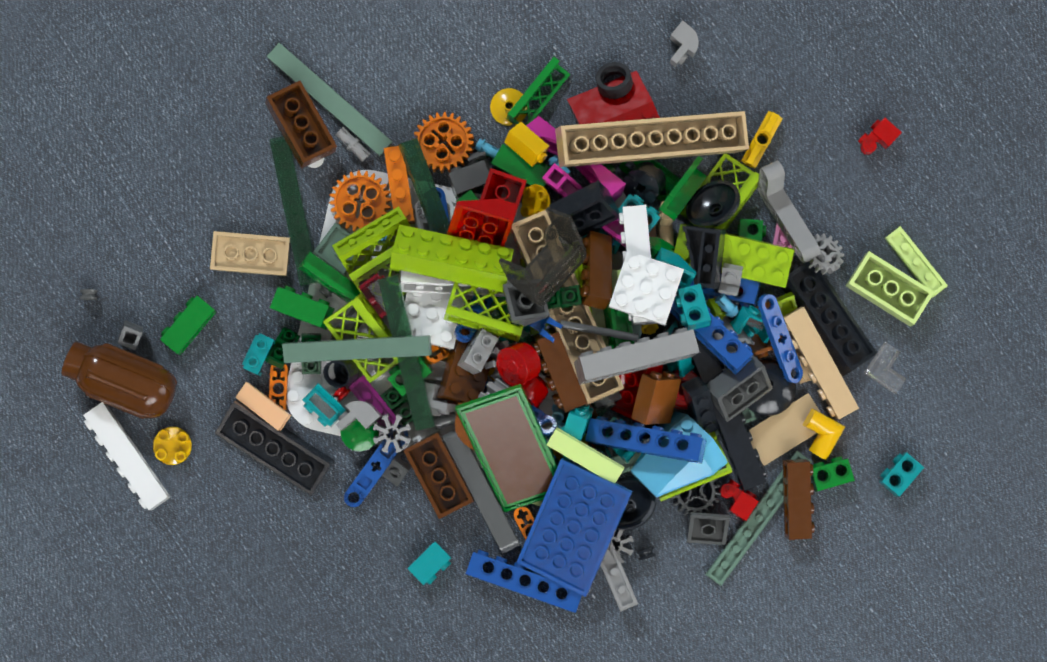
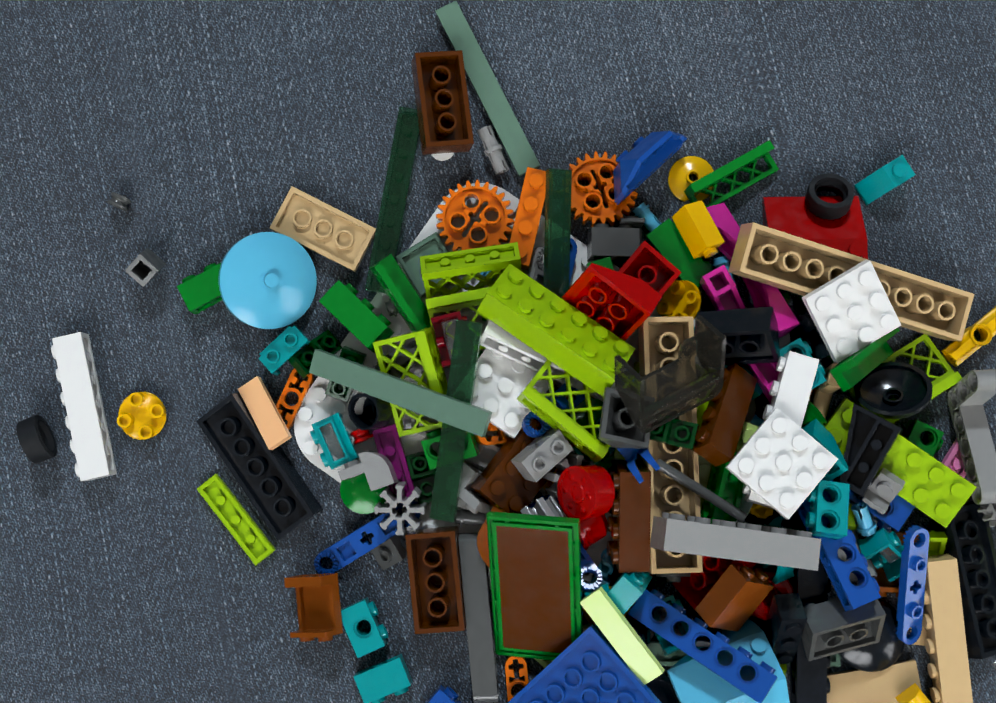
camera: 30 degrees right, 0 degrees up
reddish brown piece [61,341,177,419] -> none
light grey brick [669,20,699,67] -> none
none -> black tyre [16,414,57,464]
none -> lime tile [197,474,276,566]
none -> medium azure dish [218,232,317,329]
none -> dark orange panel [284,573,343,642]
none -> teal brick [341,597,389,658]
none -> blue wedge [613,131,688,205]
none -> white plate [802,260,901,363]
none -> teal slope [854,155,916,206]

